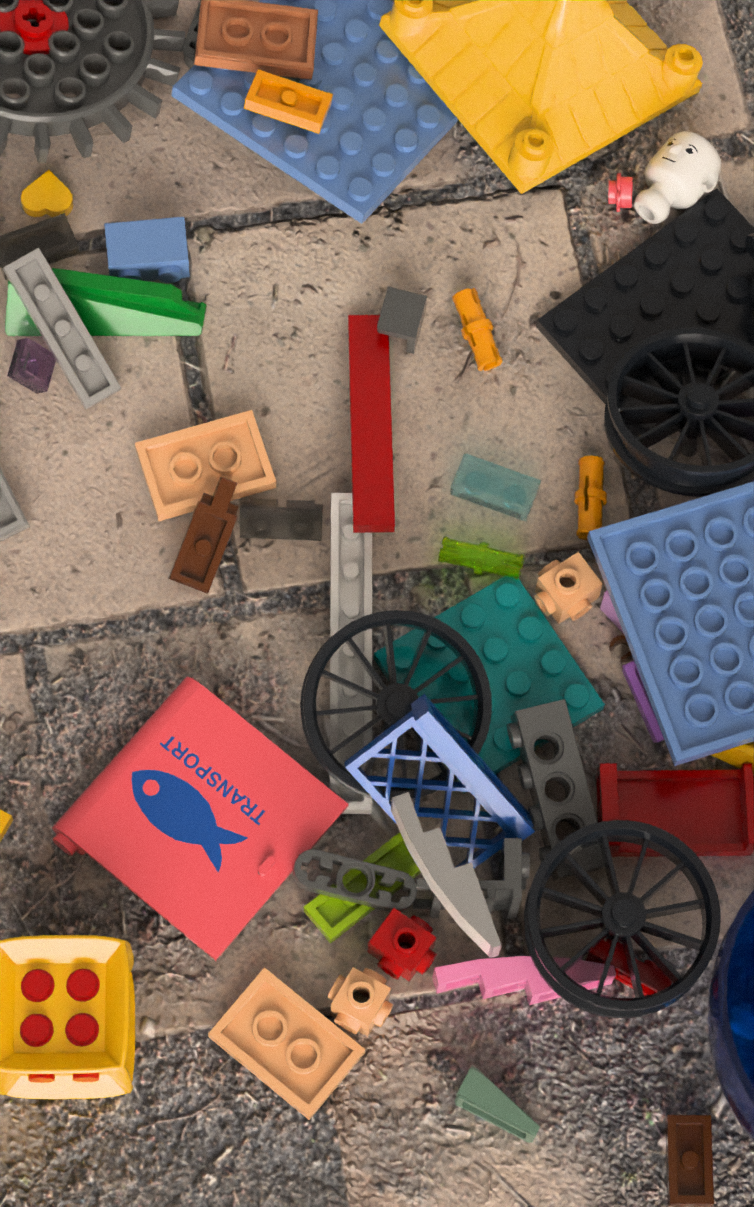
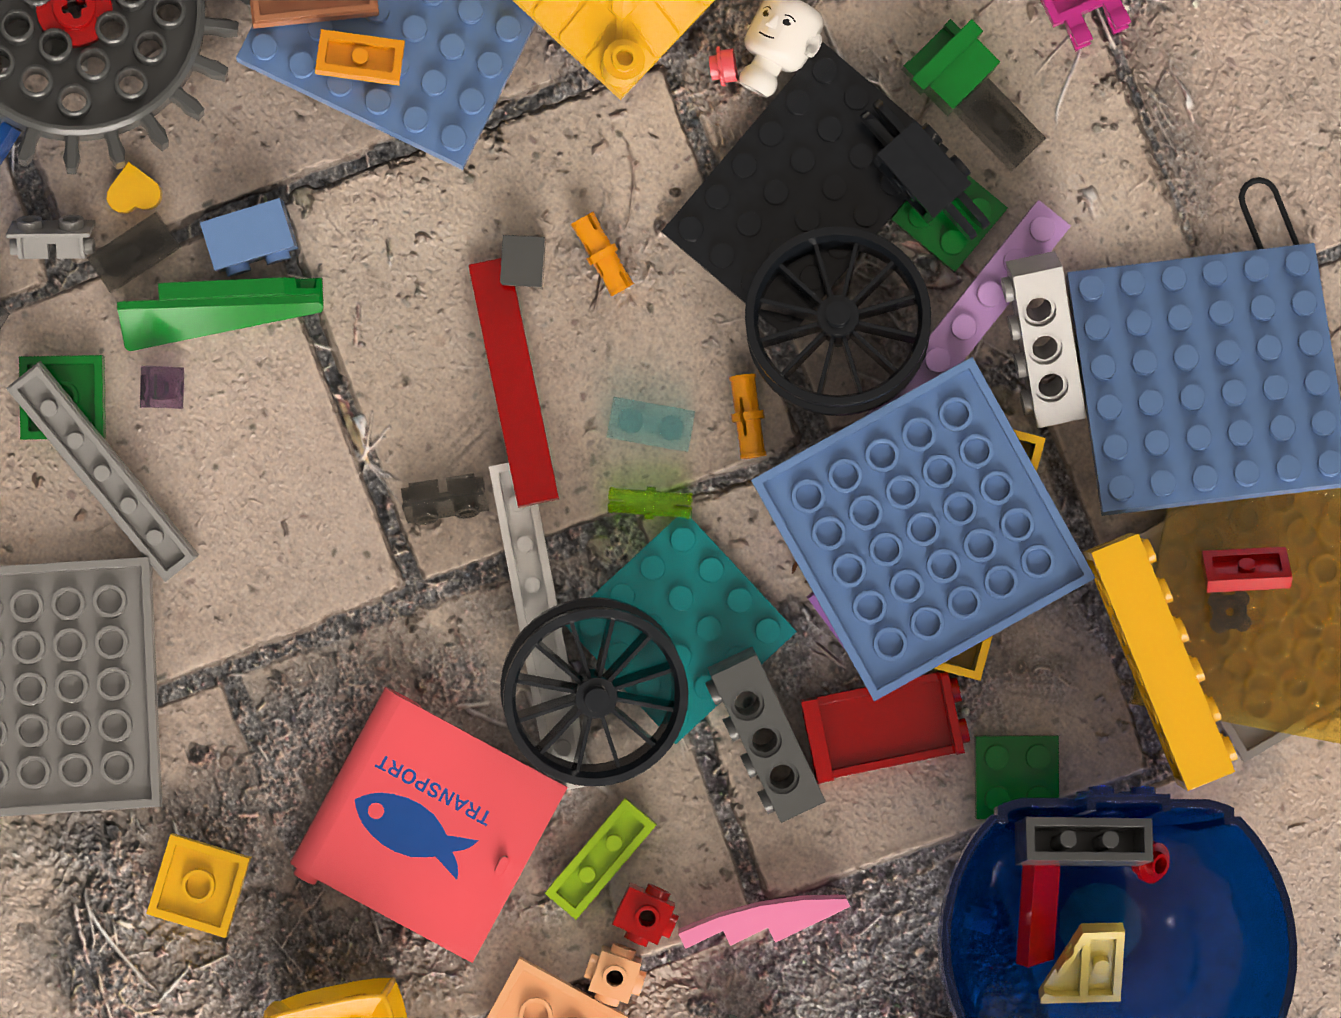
camera: 10 degrees left, 20 degrees up
light grey plate [3,248,121,410] -> none
light nougat plate [135,410,276,521] -> none
reddish brown hinge [168,477,239,594] -> none
dark grey beam [293,849,417,912] -> none
blue fence [344,694,535,869] -> none
light grey slope [391,792,501,958] -> none
dark grey plate [413,838,530,919] -> none
black wheel [524,820,721,1018] -> none
light nougat brick [534,552,603,624] -> none
red plate [585,939,672,996] -> none

